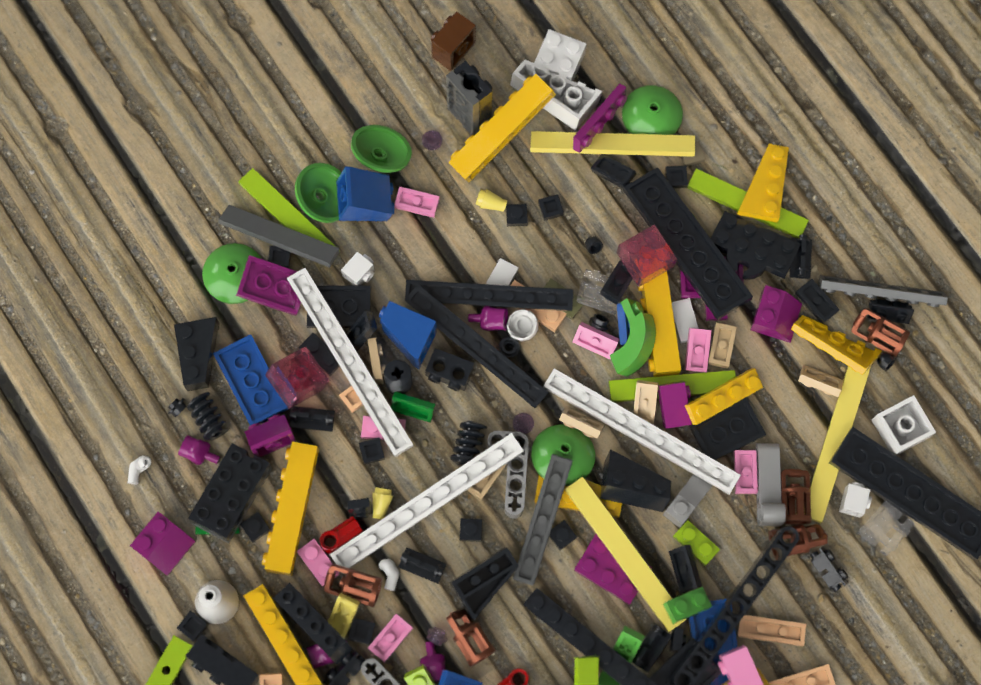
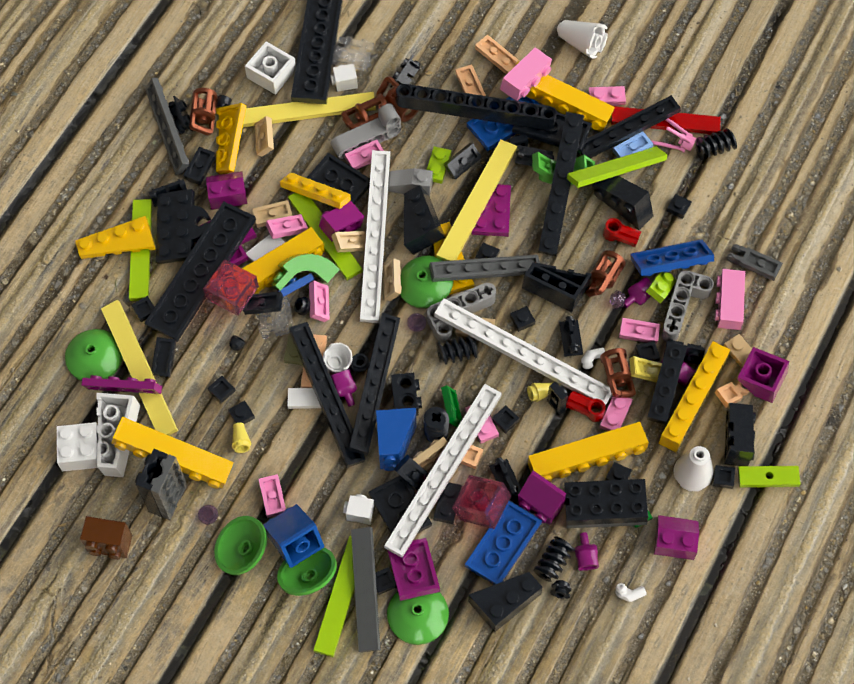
camera: 115 degrees left, 10 degrees down
bright green plate [663,587,712,624] -> none

